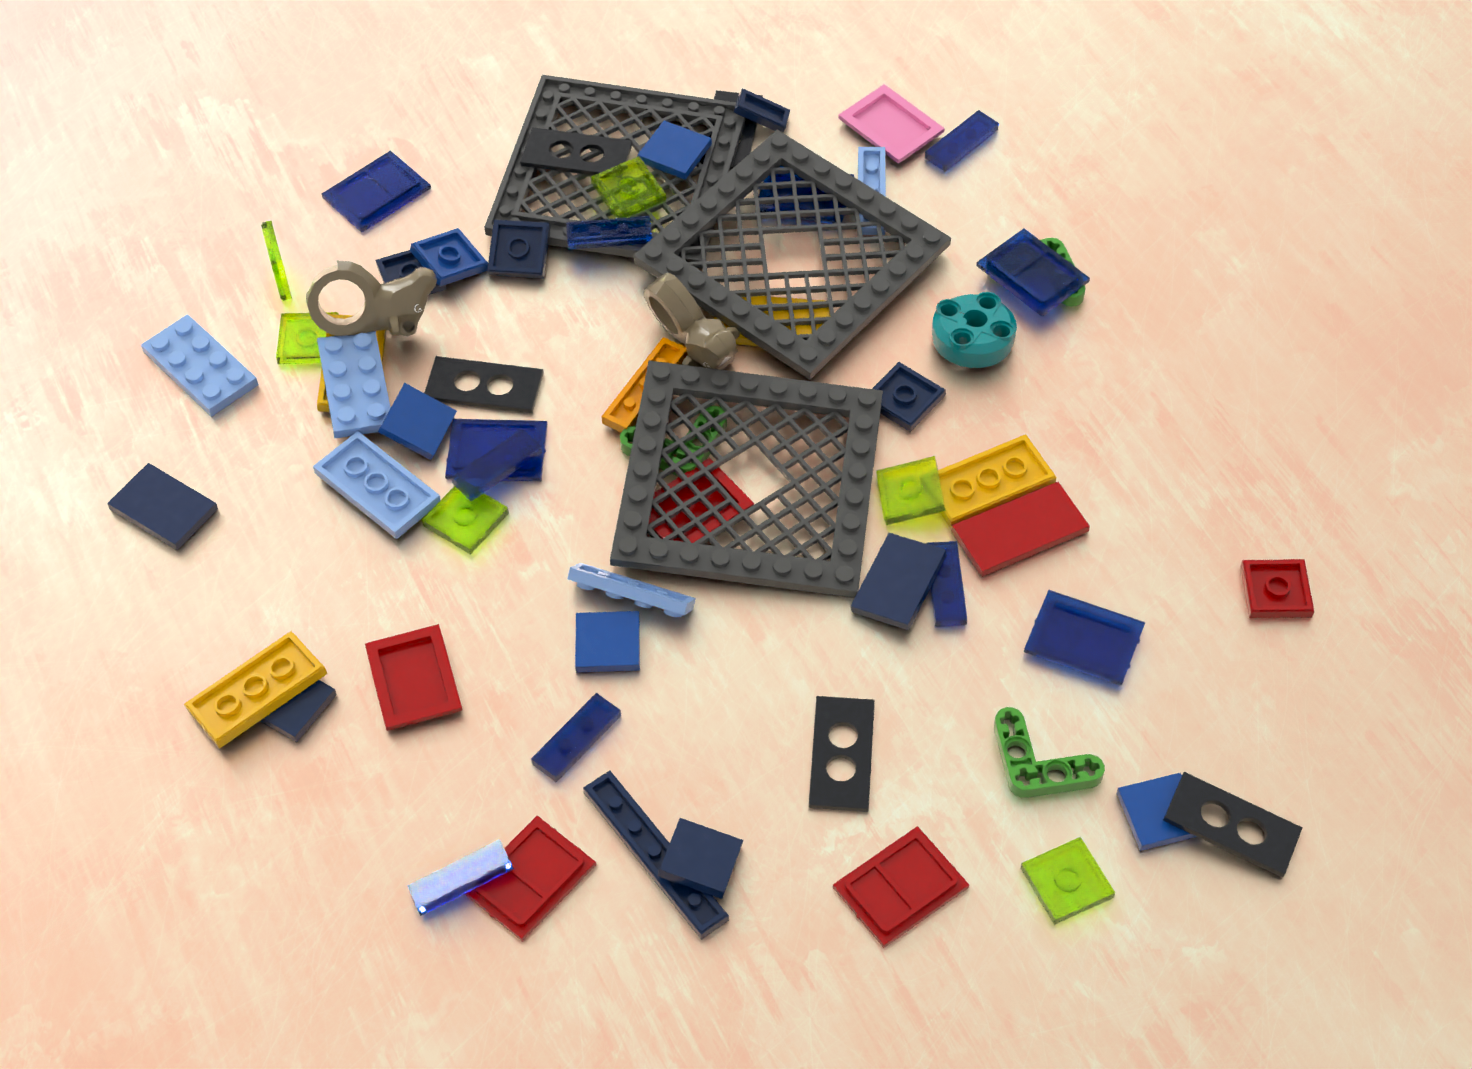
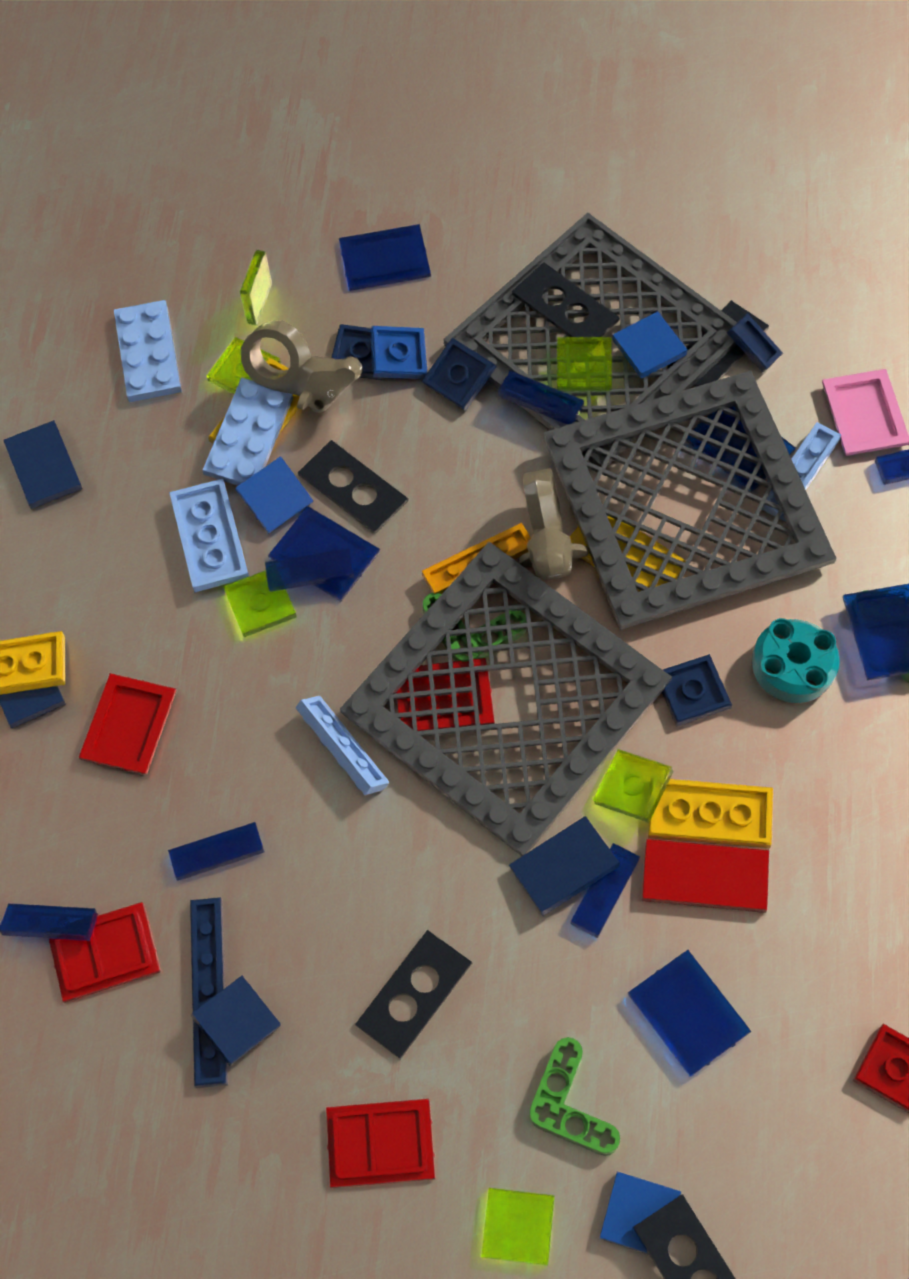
camera: 35 degrees right, 10 degrees up
blue tile [575,611,640,673] -> none

